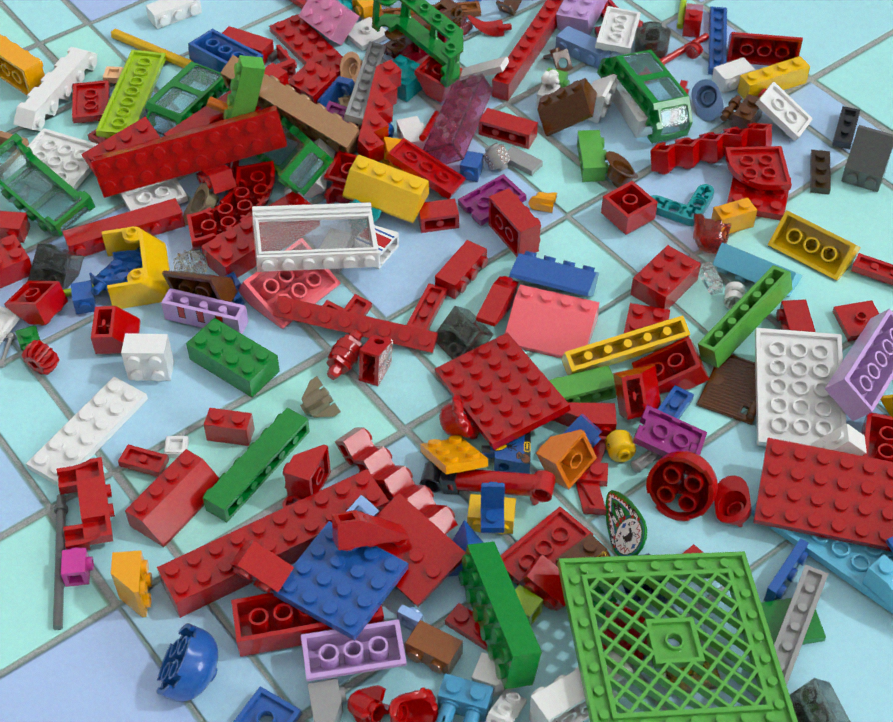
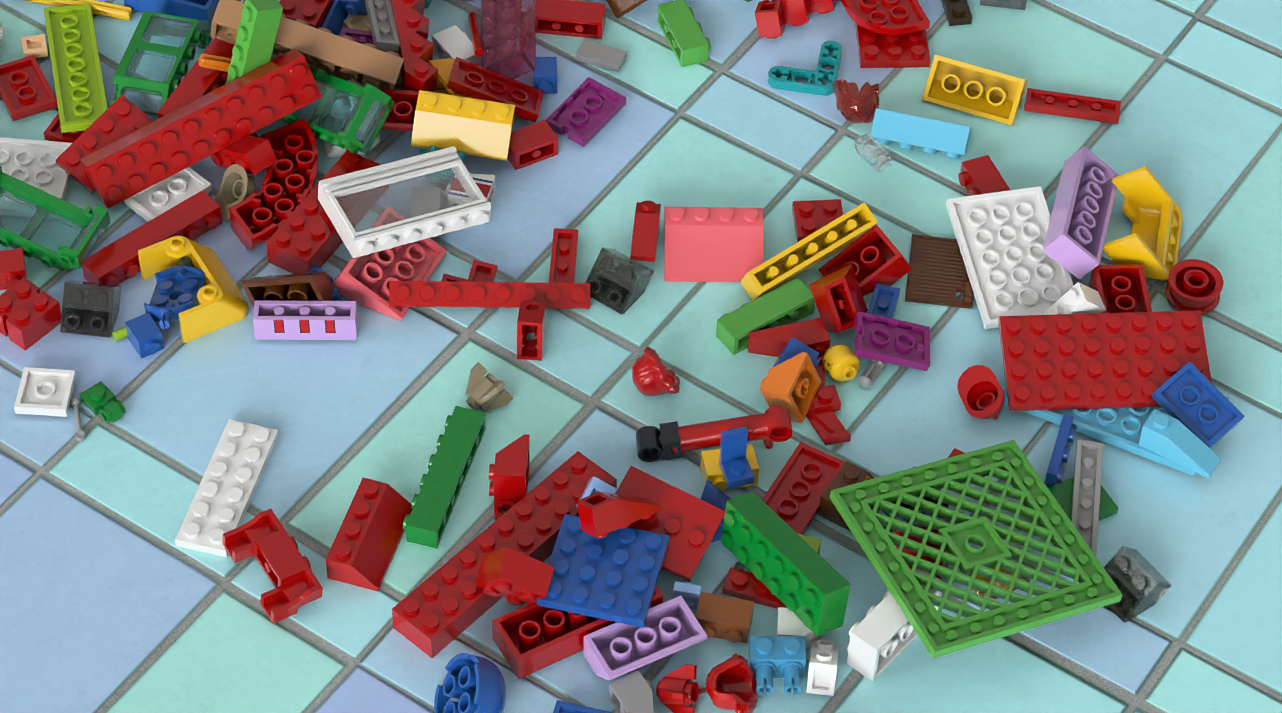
camera: 20 degrees left, 0 degrees up
red slope [4,281,68,326] -> none
red gear [21,340,60,375] -> none
dark grey bar [53,494,68,630] -> none
dark pink brick [61,547,94,587] -> none
red slope [91,306,141,354] -> none
light orange slope [111,550,153,617] -> none
red plate [118,444,169,477] -> none
white brick [121,333,174,381] -> none
white tile [164,436,189,458] -> none
clear gear [173,248,208,274] -> none
green brick [186,318,280,397] -> none
red brick [203,407,255,446] -> none
red bracket [324,182,353,204] -> none
red piece [326,329,363,380] -> none
brick [334,427,458,534] -> none
light orange plate [420,436,488,474] -> none
red plate [434,332,571,450] -> none
red brick [435,240,488,299] -> none
blue torso [481,431,531,474] -> none
light grey head [483,143,511,172] -> none
red brick [488,188,541,257] -> none
blue slope [509,251,599,297] -> none
red brick [519,555,566,611] -> none
light orange piece [529,192,557,213] -> none
red brick [601,181,658,235] -> none
reddish brown piece [605,151,638,188] -> none
shield [605,490,648,556] -> none
red brick [630,245,701,309] -> none
red cylinder [646,451,718,521] -> none
bright green brick [698,265,793,368] -> none
light orange brick [710,198,757,236] -> none
white wheel [724,281,746,309] -> none
red plate [832,300,879,341] -> none

